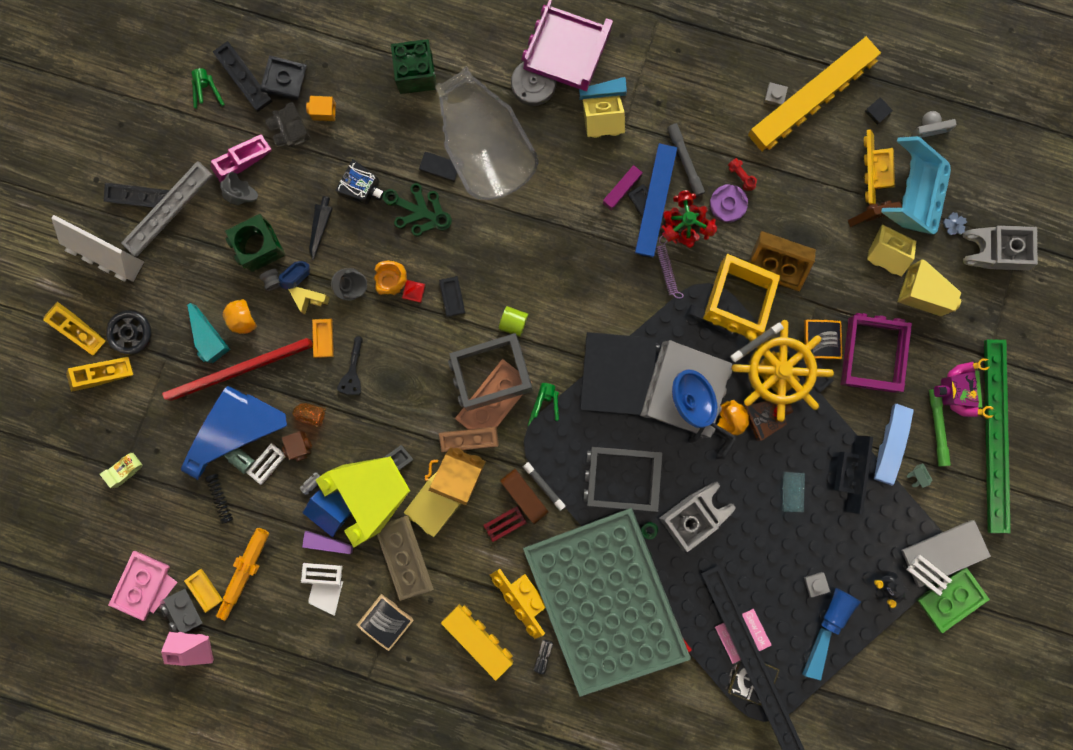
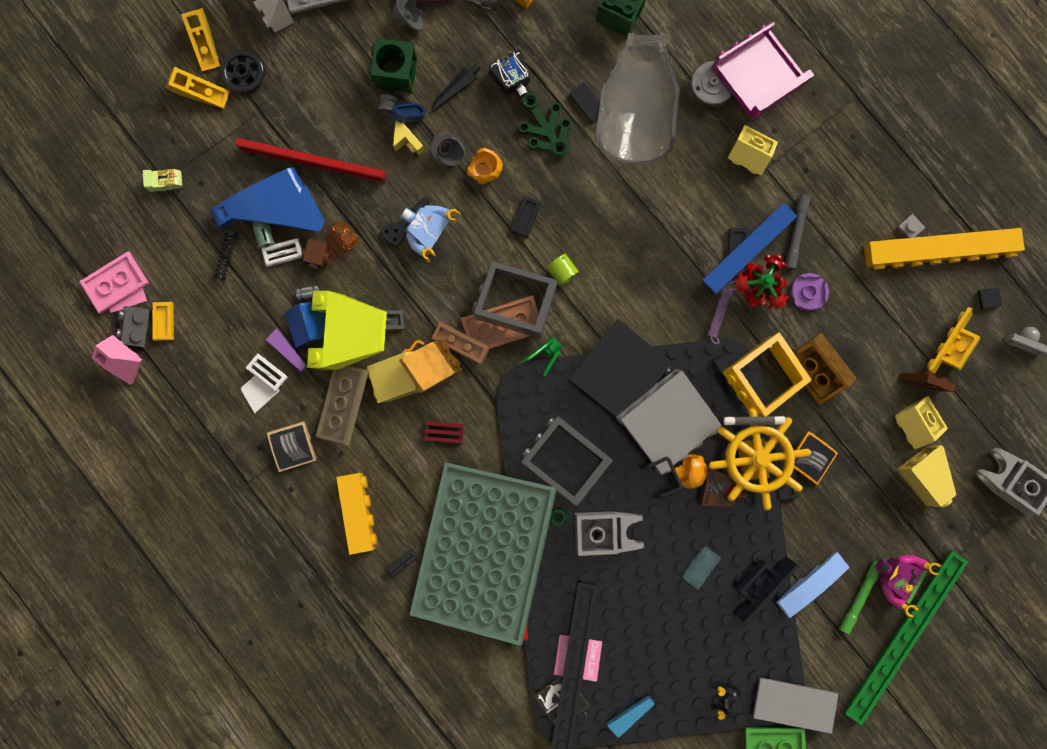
camera: 30 degrees right, 0 degrees up
teal slope [187,303,231,364] -> none
light orange piece [216,528,269,621] -> none
light orange hair [223,299,257,334] -> none
light orange tile [312,319,334,358] -> none
red tile [402,280,425,303] -> none
yellow bracket [490,569,546,639] -> none
reddish brown beam [500,469,549,524] -> none
dark grey bar [523,462,566,511] -> none
dark azure piece [579,77,627,100] -> none
magenta piece [603,165,643,210] -> none
blue dish [672,369,718,428] -> none
red bar [728,158,757,191] -> none
light grey plate [804,572,830,597] -> none
blue plant [821,588,861,635] -> none
magenta window [841,313,912,393] -> none
medium azure windscreen [881,136,951,234] -> none
white tile [906,554,952,595] -> none
sand green tile [907,463,932,488] -> none
sand blue plant [943,212,967,235] -> none
none -> light blue torso [400,205,461,263]

